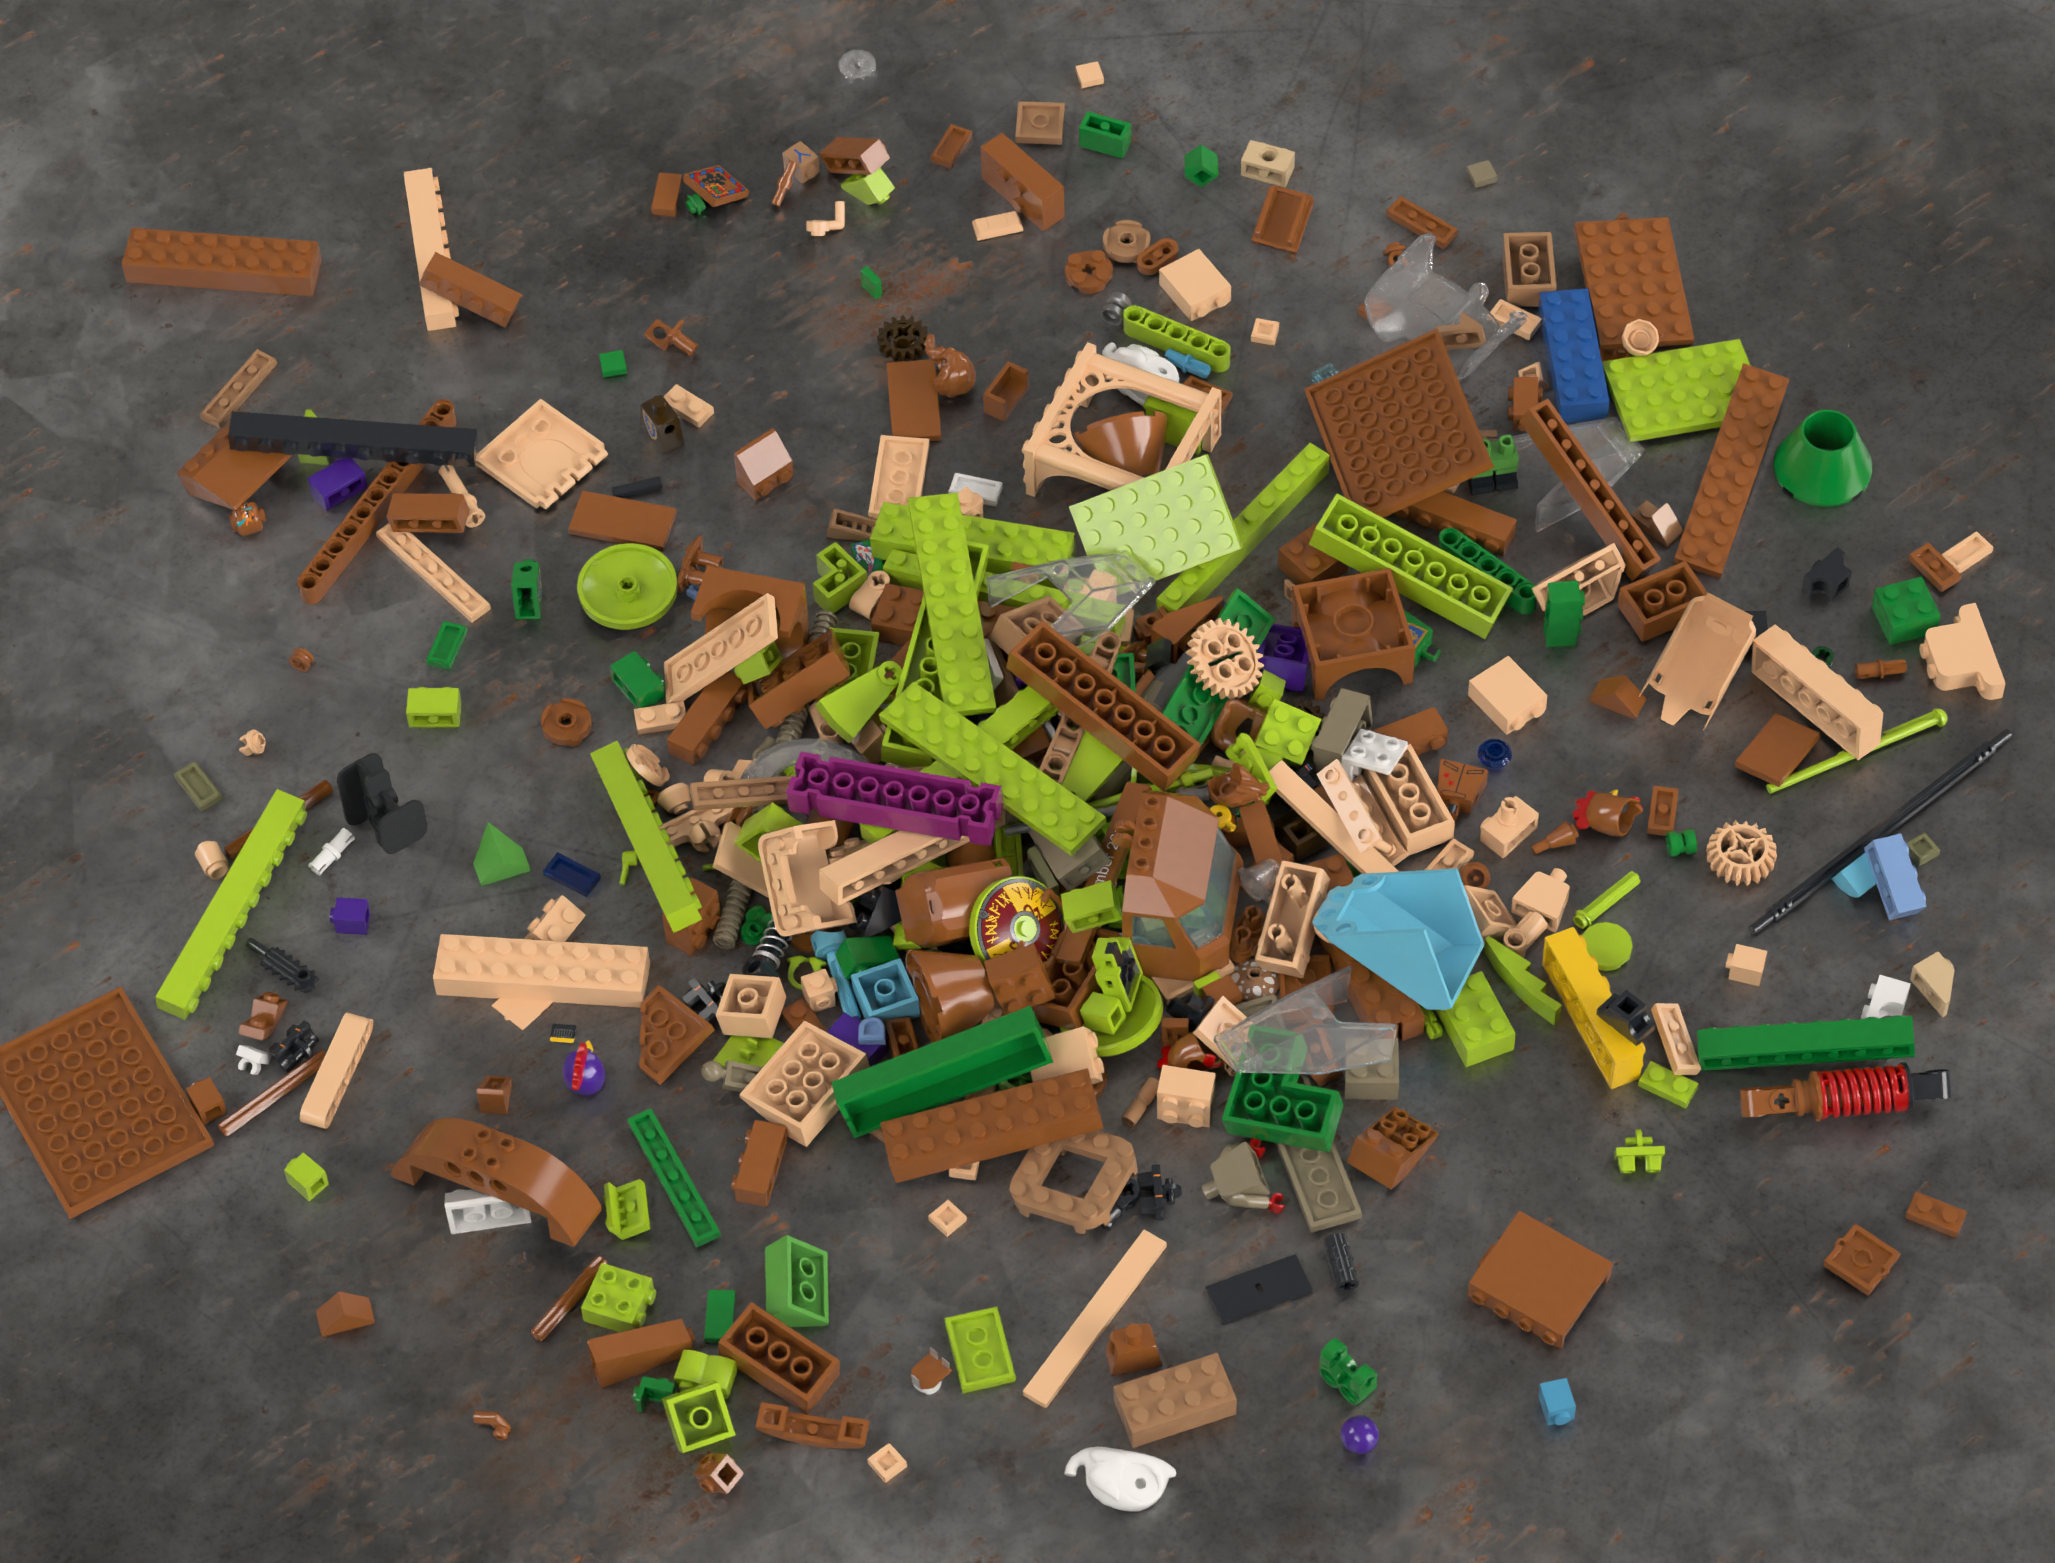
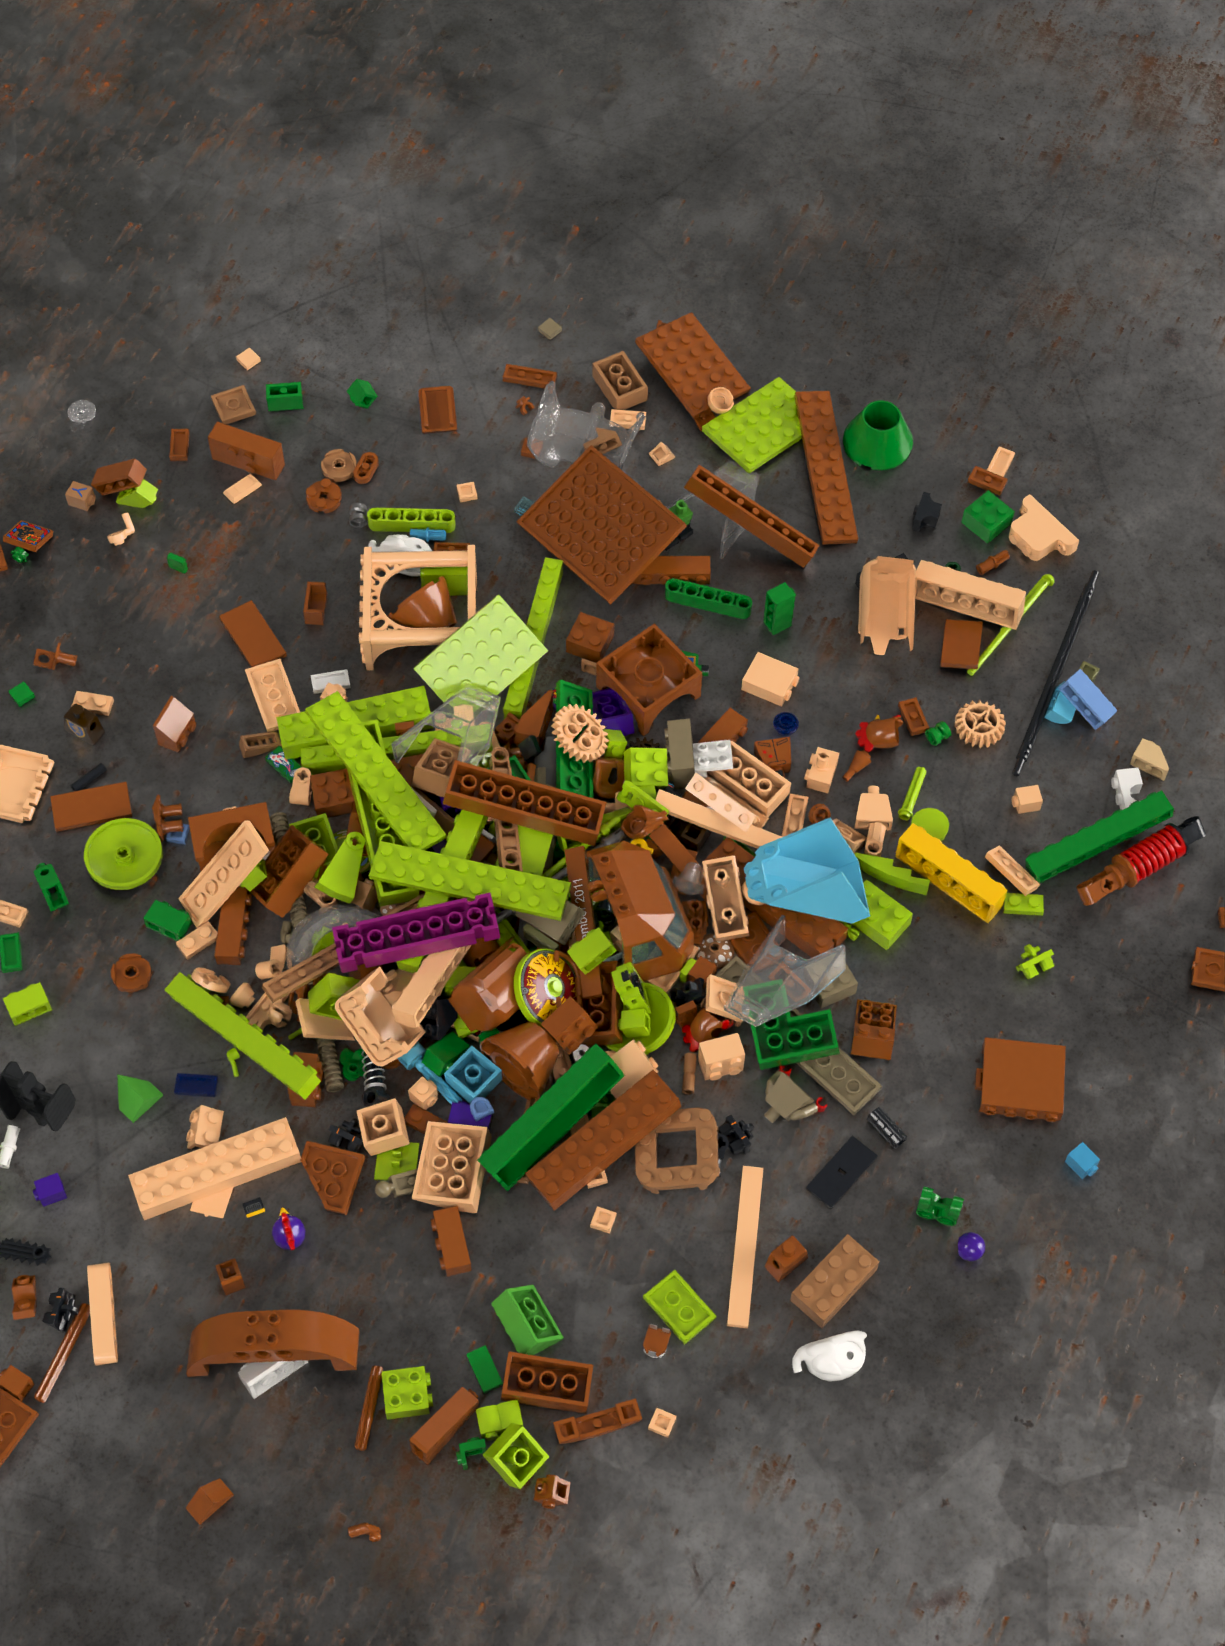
camera: 30 degrees left, 5 degrees up
white tile [236,1045,272,1075] -> none
lime brick [284,1152,329,1201] -> none
lime bracket [603,1179,650,1240] -> none
green plate [627,1108,721,1248] -> none
dark orange bar [771,160,798,207] -> none
lime piece [787,955,827,991] -> none
lime brick [813,542,868,613] -> none
dark brown gear [877,315,928,362] -> none
dark orange brick [884,1017,919,1058] -> none
dark orange hair [924,334,976,398] -> none
light nougat brick [1159,249,1231,321] -> none
tan brick [1241,140,1295,187] -> none
lime brick [1309,494,1513,639] -> none
dark orange brick [1508,377,1543,432] -> none
light nougat wedge [1531,543,1626,616] -> none
blue brick [1538,288,1609,423] -> none
dark orange slope [1589,675,1646,720] -> none
black brick [1596,989,1655,1046] -> none
dark orange brick [1618,561,1707,642] -> none
medium nougat slope [1630,500,1684,547] -> none

